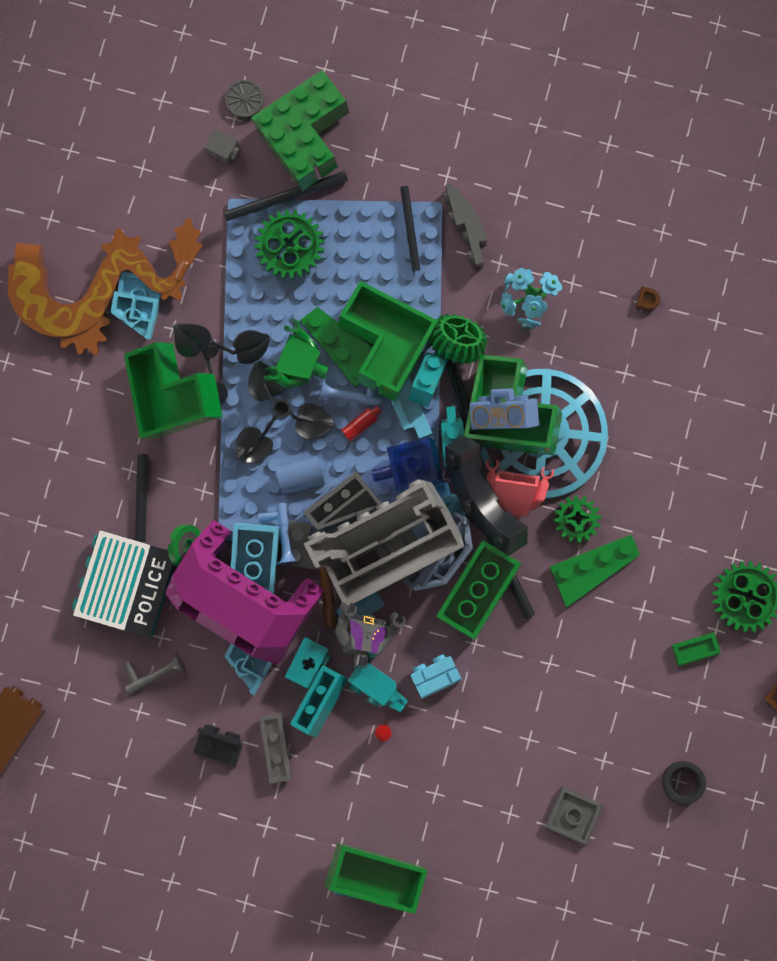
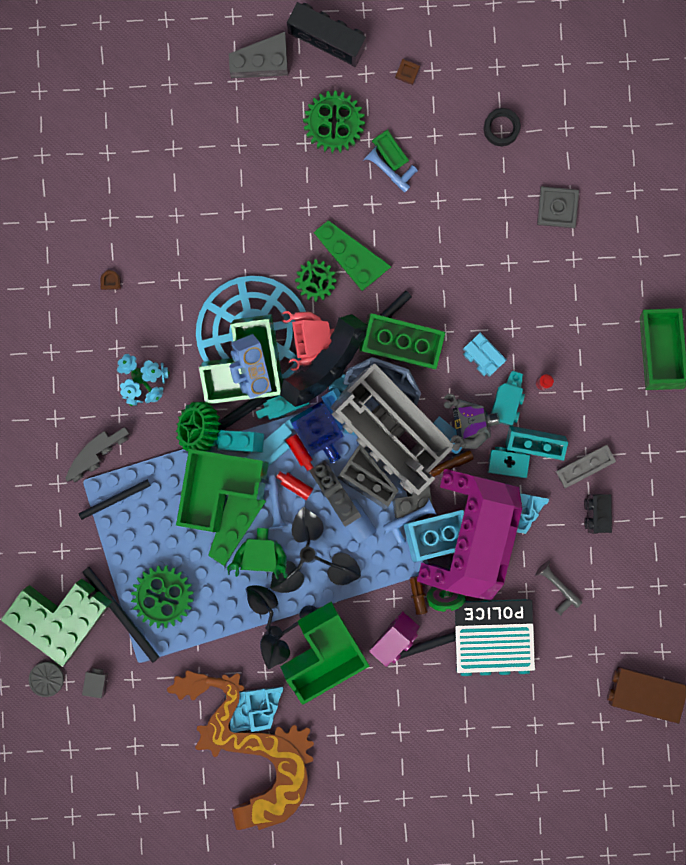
camera: 110 degrees left, 5 degrees up
none -> red cylinder [286,433,314,471]
none -> dark grey slope [309,461,361,527]
none -> medium blue piece [363,146,418,193]
none -> brick [369,611,420,667]
none -> reddish brown axle [410,576,428,615]

